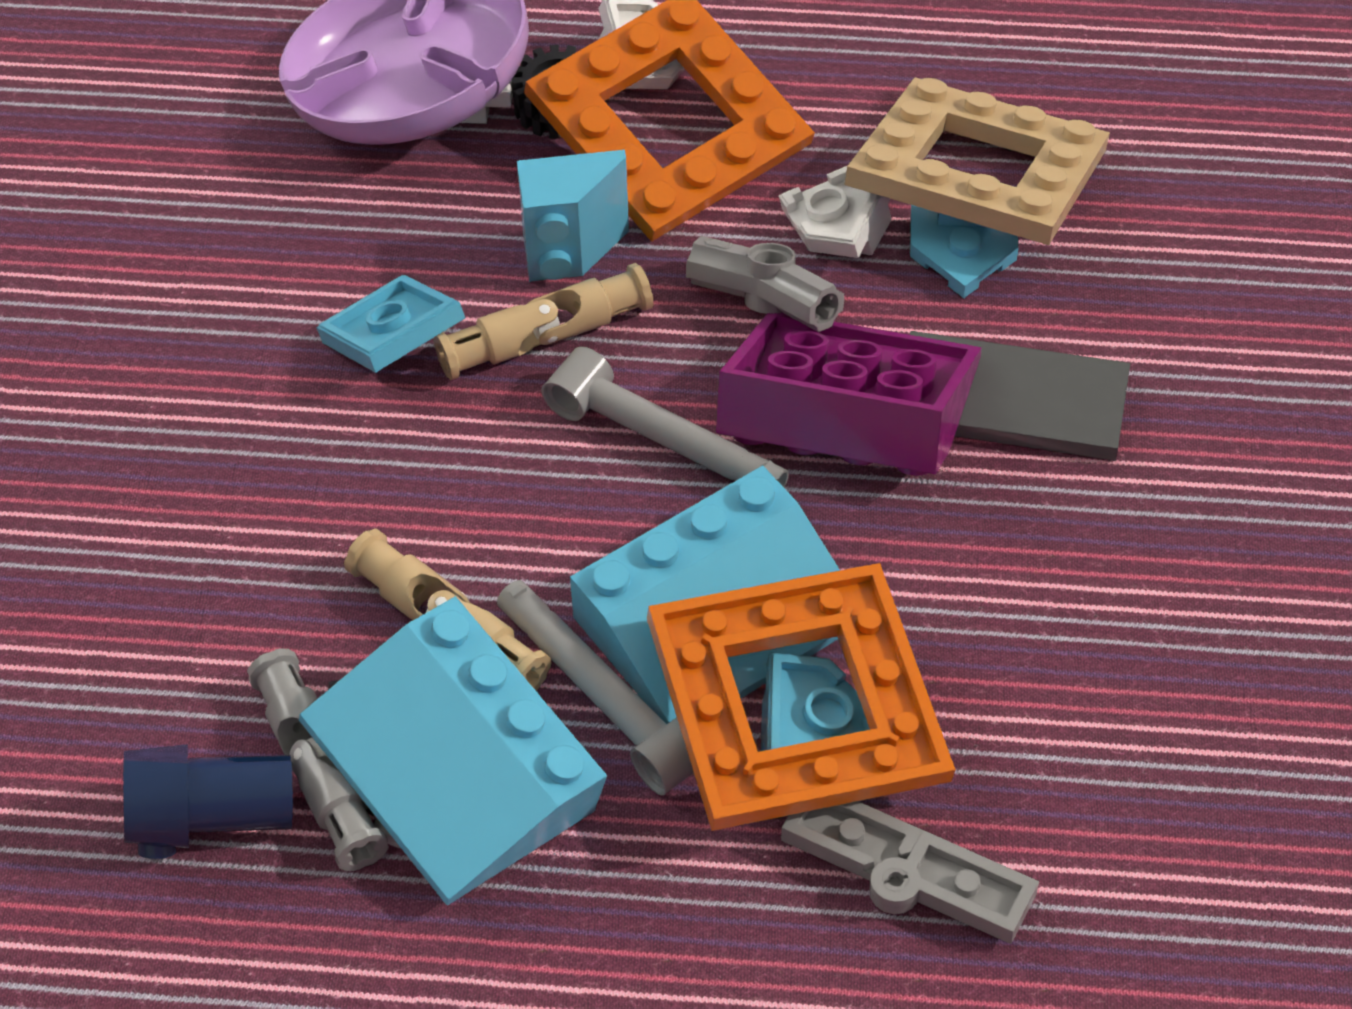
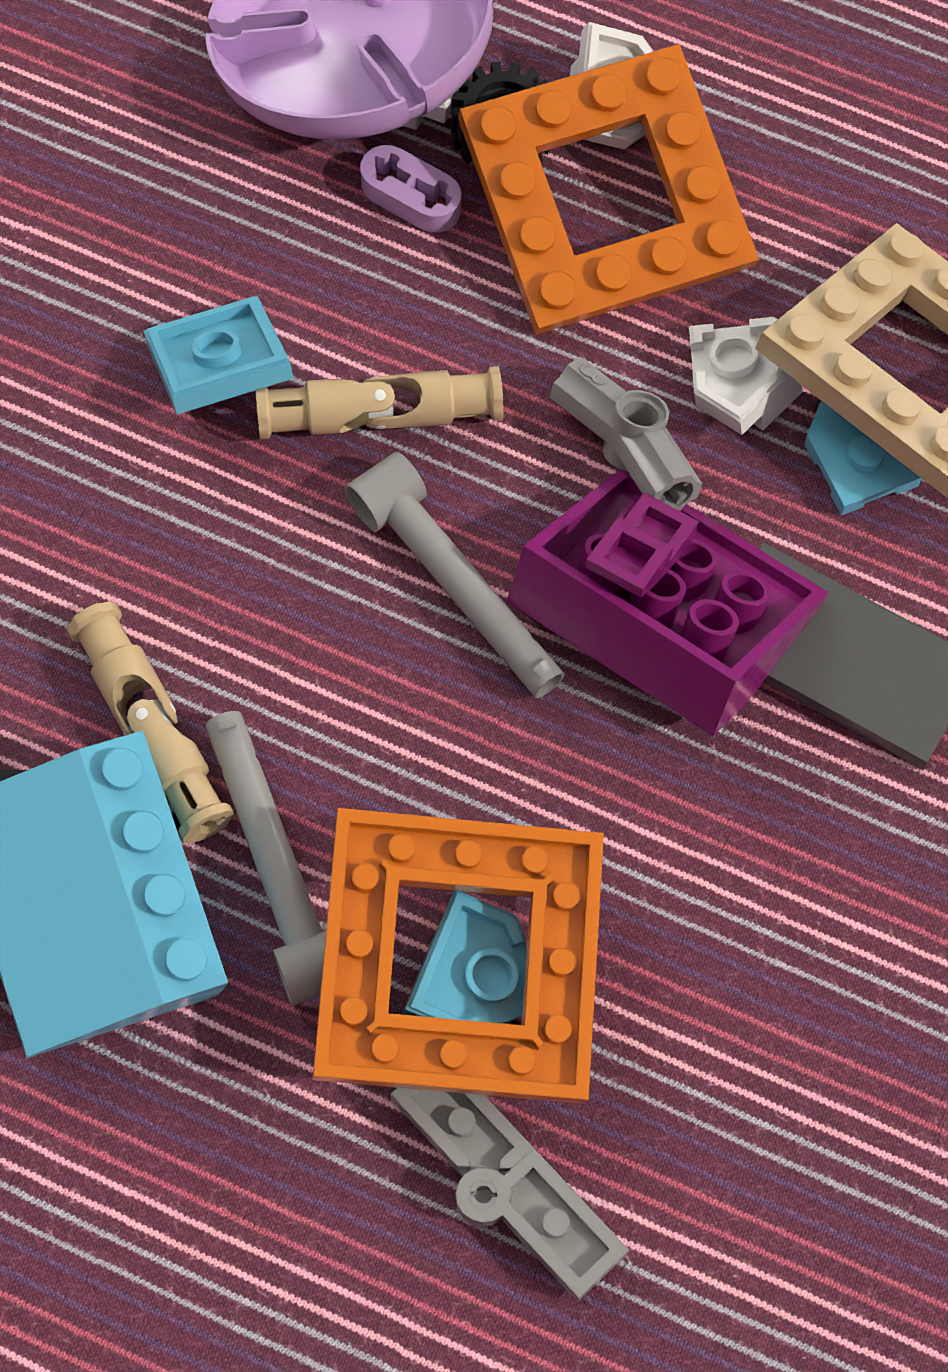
camera: 15 degrees right, 15 degrees up
medium azure slope [517,150,629,282] -> none
medium azure slope [570,465,840,724] -> none
none -> lavender beam [360,145,461,233]
none -> magenta slope [585,493,699,597]

